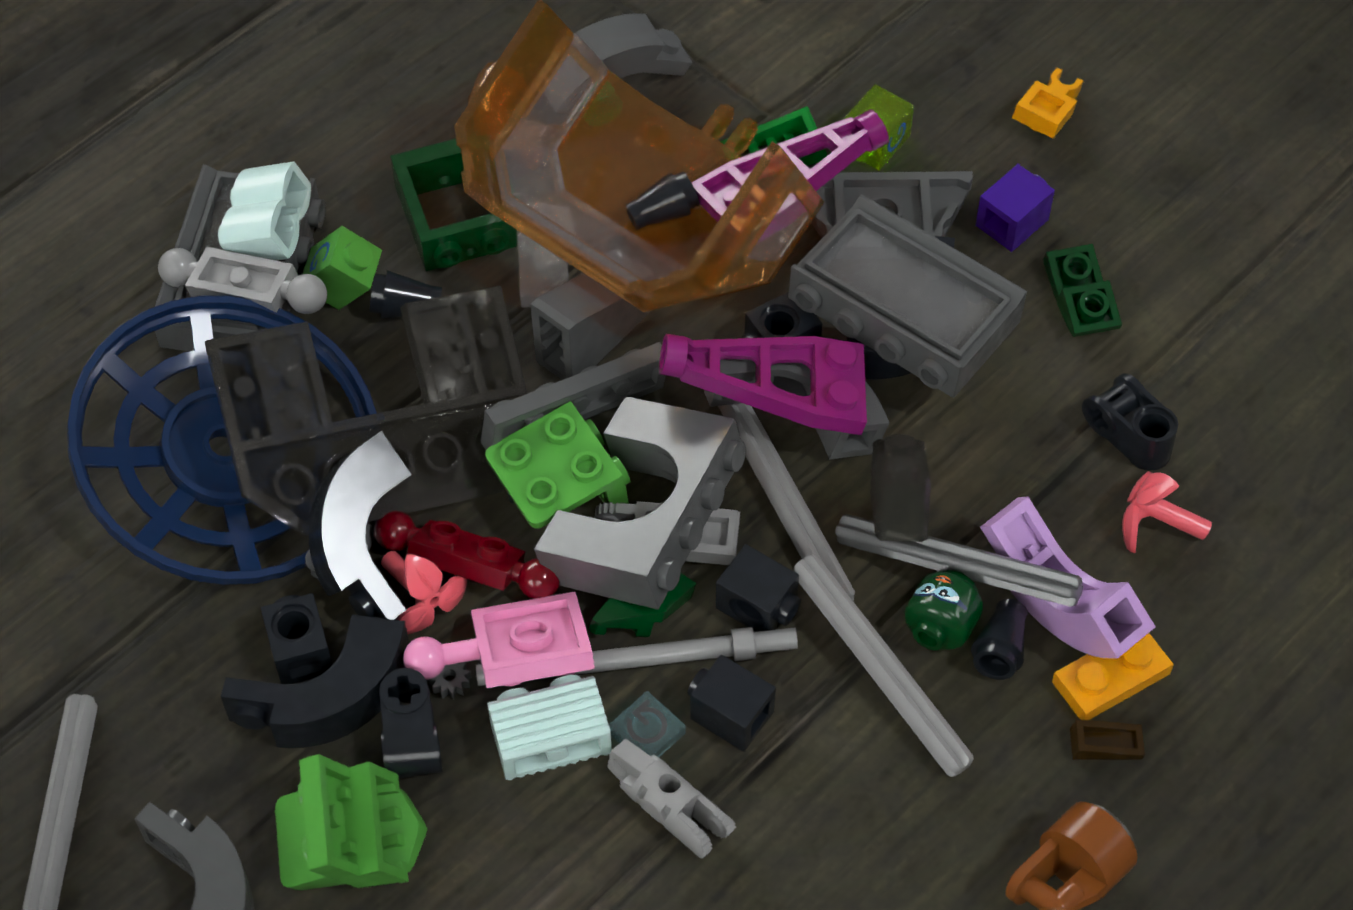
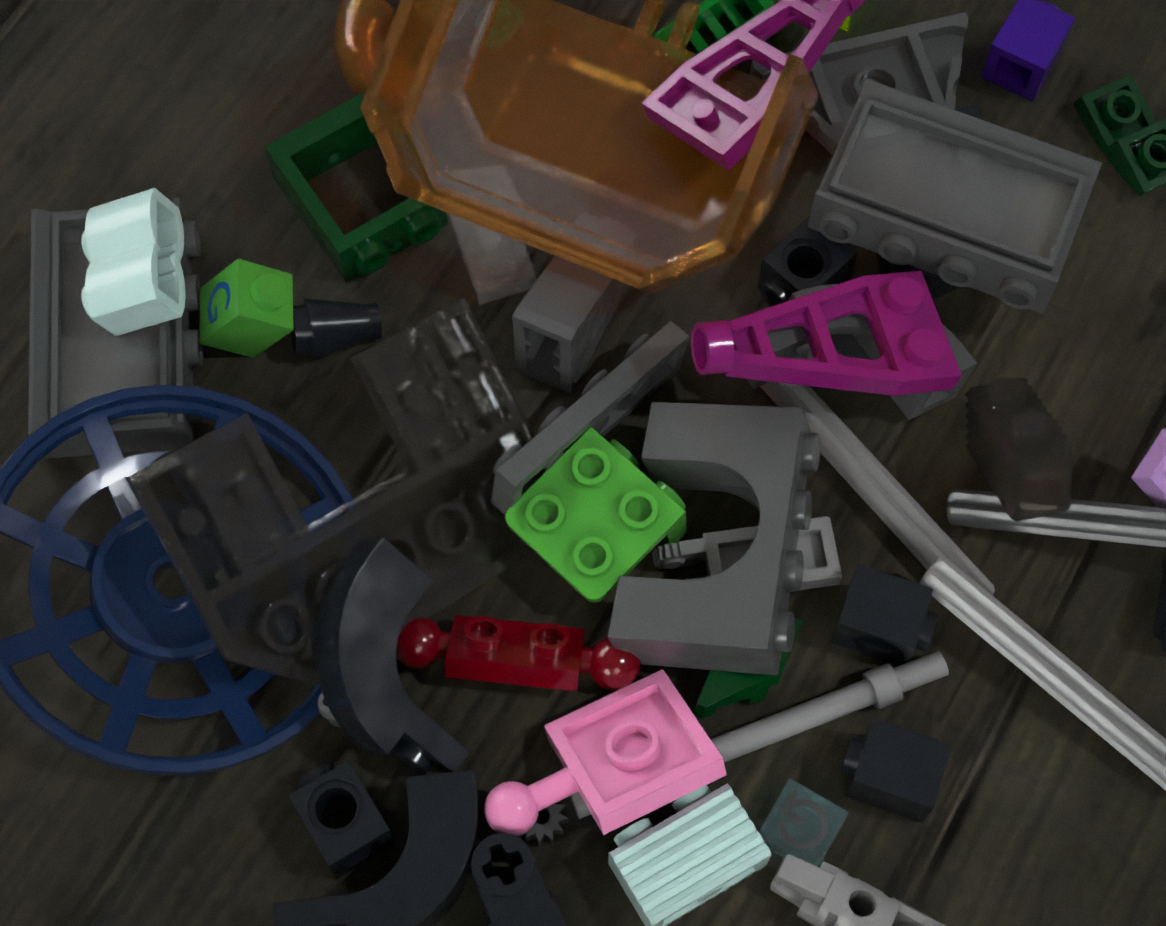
camera: 15 degrees left, 10 degrees up
light grey plate [158,247,327,314] -> none
coral plant [381,551,467,634] -> none
black cone [624,171,700,231] -> none
dark green head [904,570,983,650] -> none

